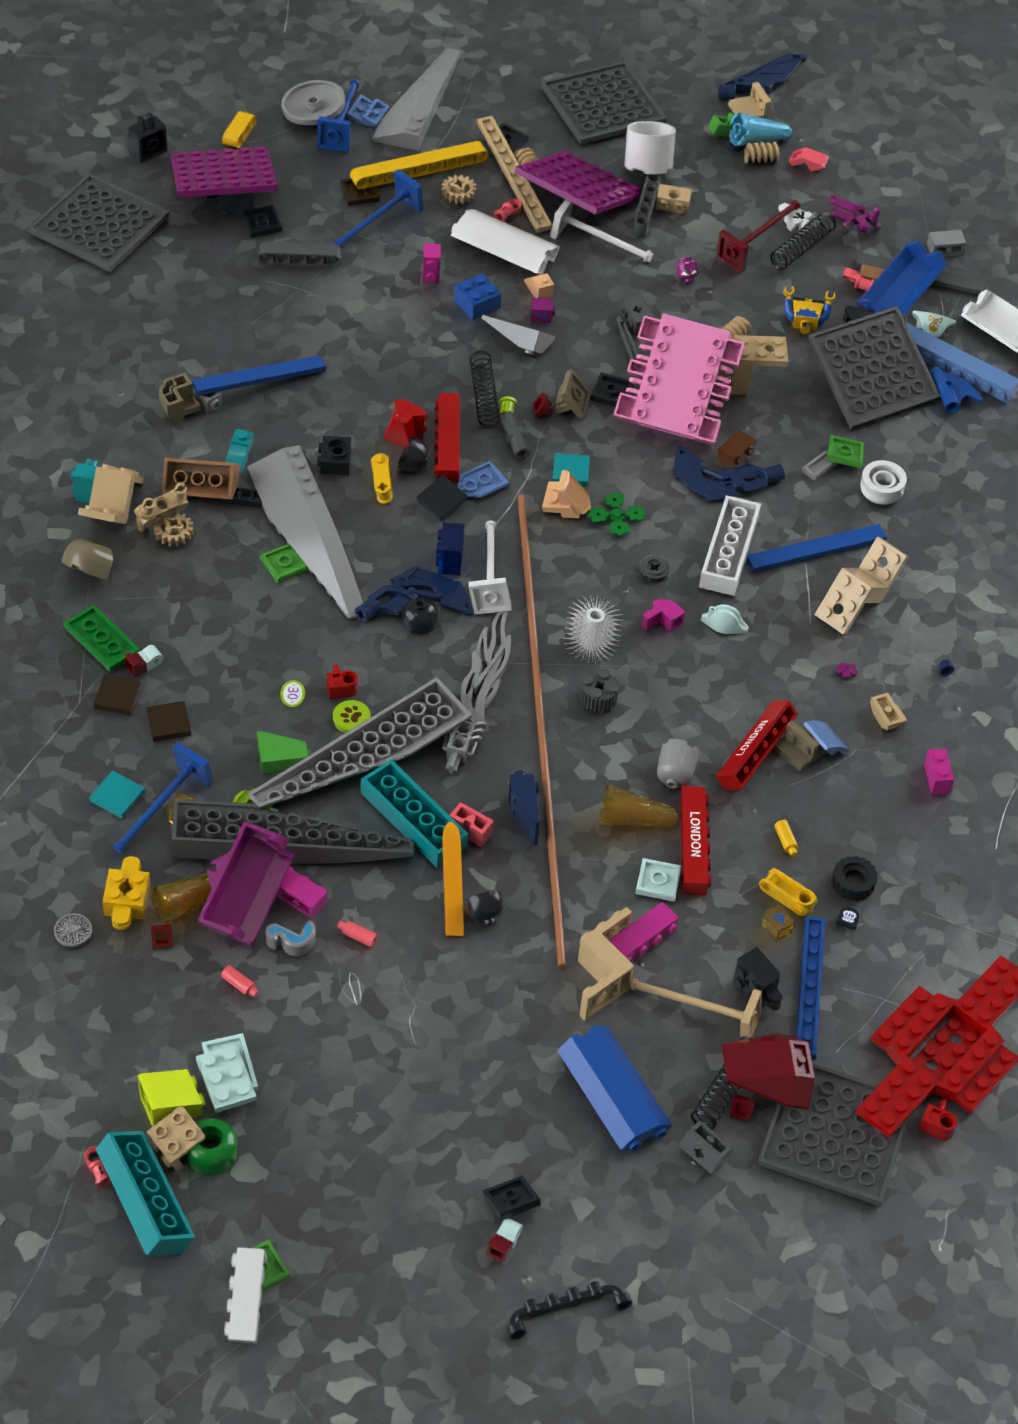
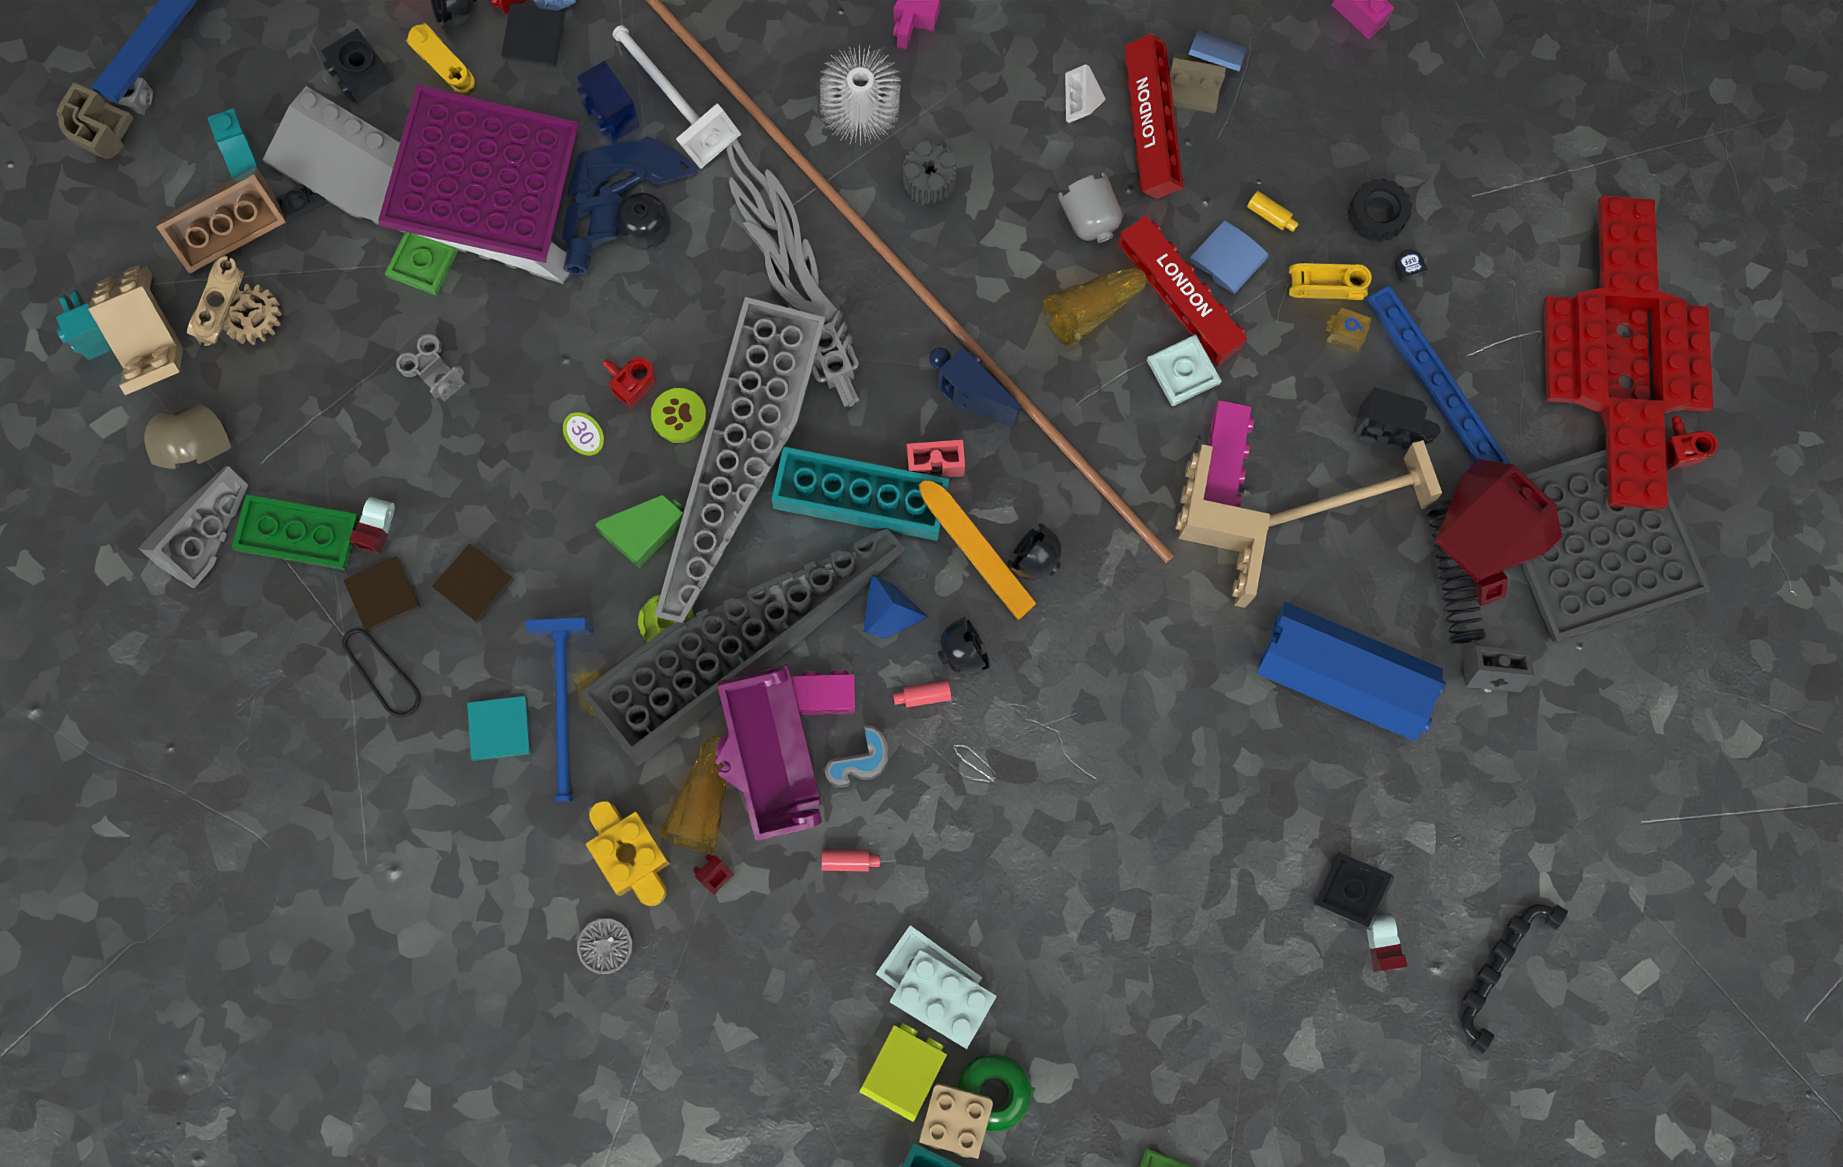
camera: 40 degrees left, 25 degrees up
none -> light grey wedge [138,466,248,588]
none -> black piece [342,629,420,717]
none -> magenta plate [378,84,579,263]
none -> light grey piece [396,334,465,402]
none -> blue slope [863,577,928,639]
none -> black cylinder [938,617,990,675]
none -> white slope [1065,64,1106,123]
none -> medium blue slope [1190,220,1269,294]

